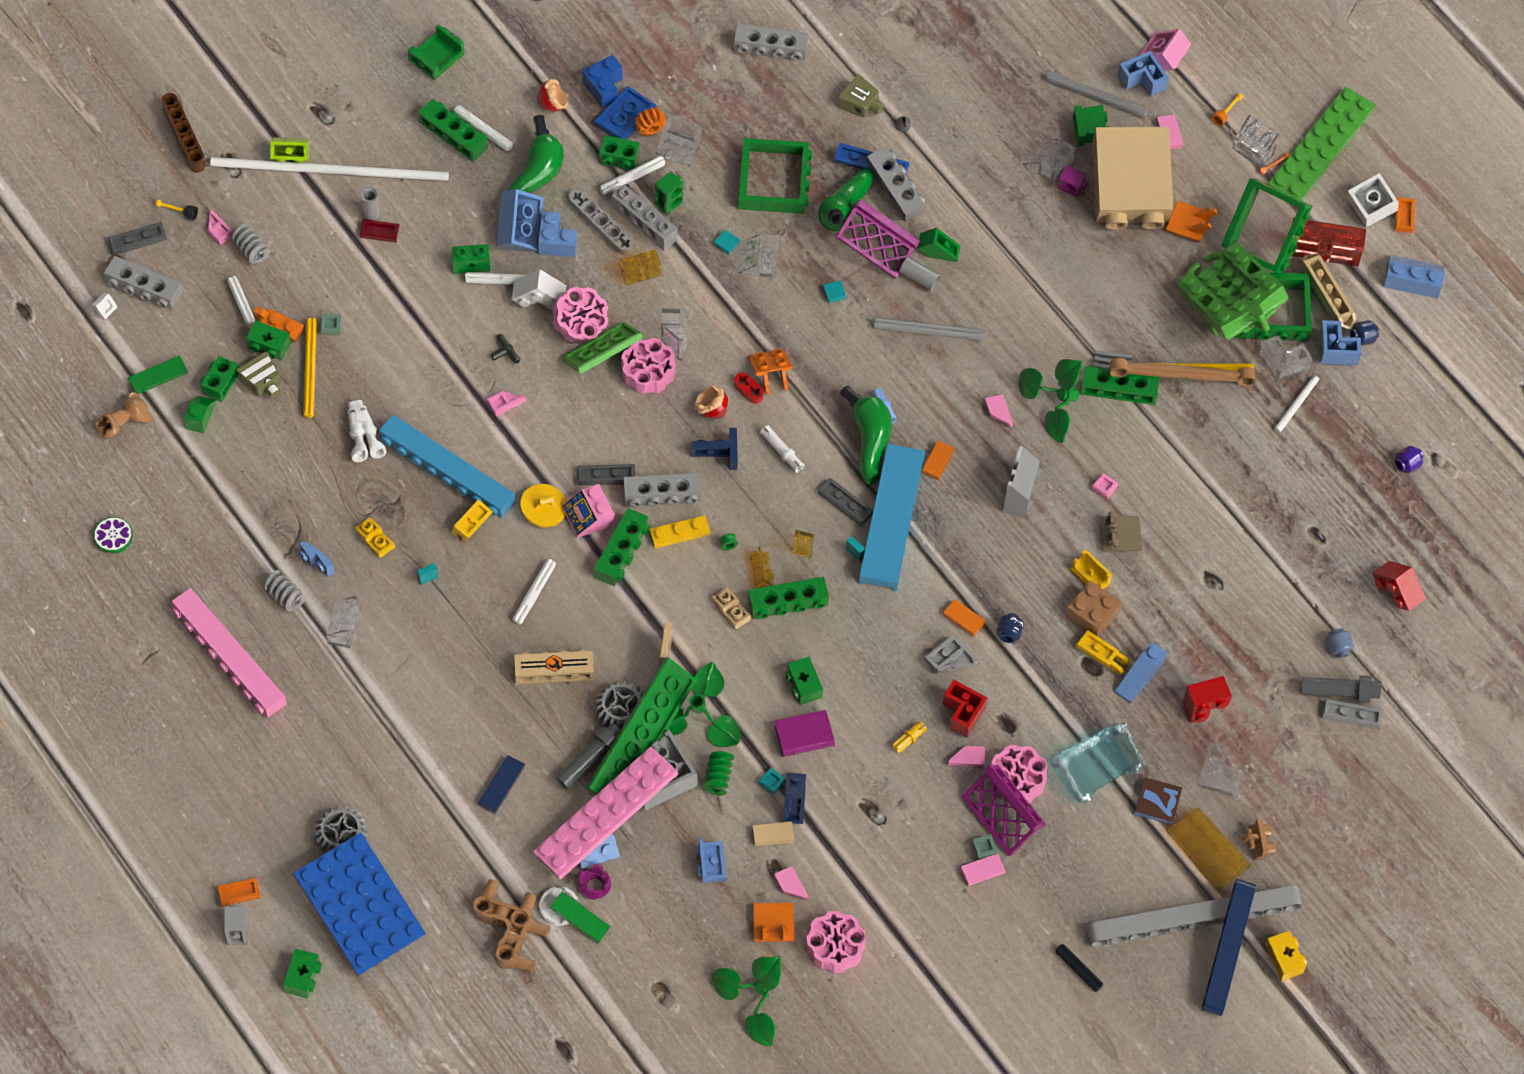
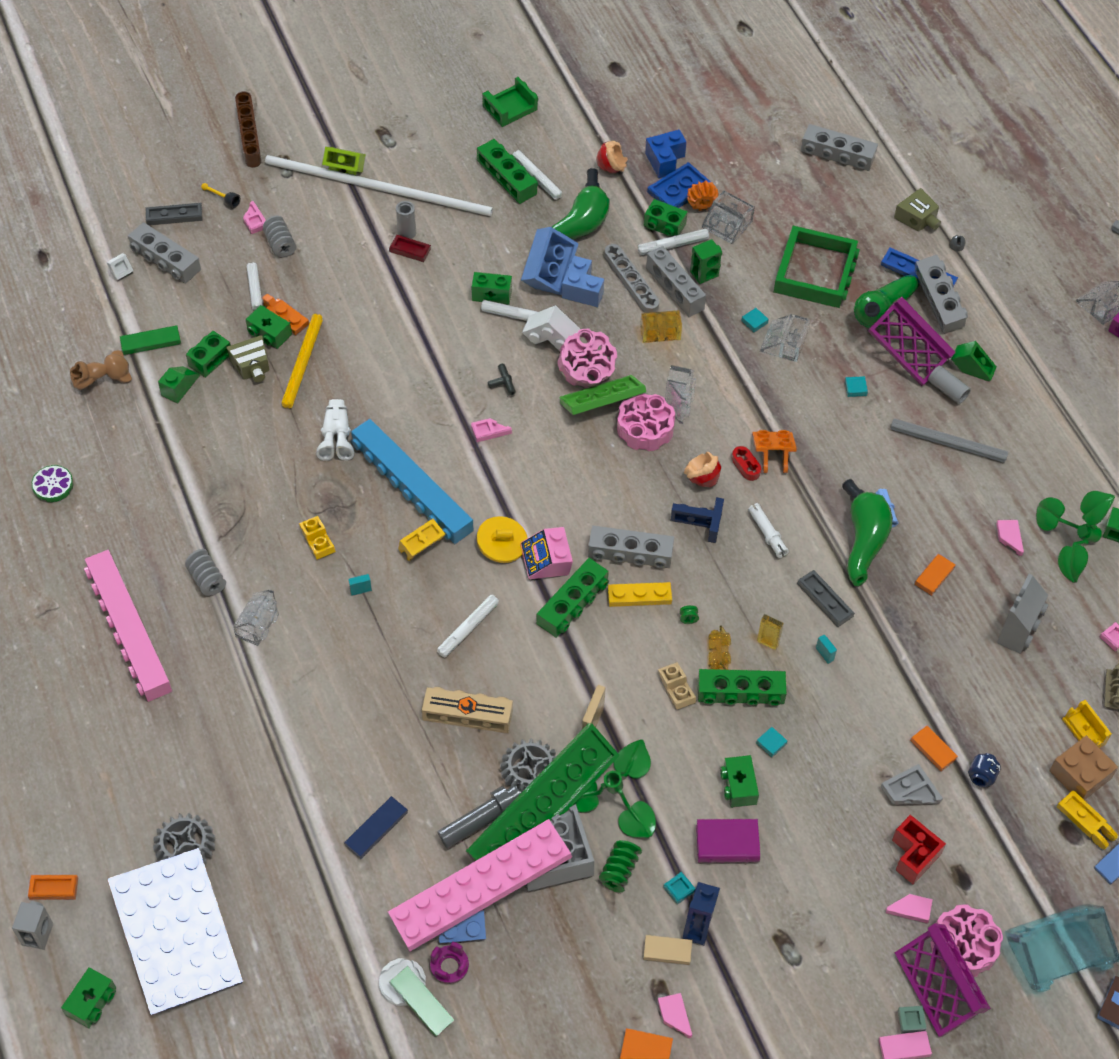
camera: 15 degrees right, 5 degrees down
medium blue slope [299,542,334,577] -> none
sand green plate [321,314,341,335] -> none
medium nougat pin [473,879,550,973] -> none
dark grey tile [578,464,635,486] -> none
medium blue bracket [695,839,727,883] -> none
dark azure tile [859,444,925,591] -> none
yellow axle [892,721,927,753] -> none
none -> teal tile [756,727,788,757]

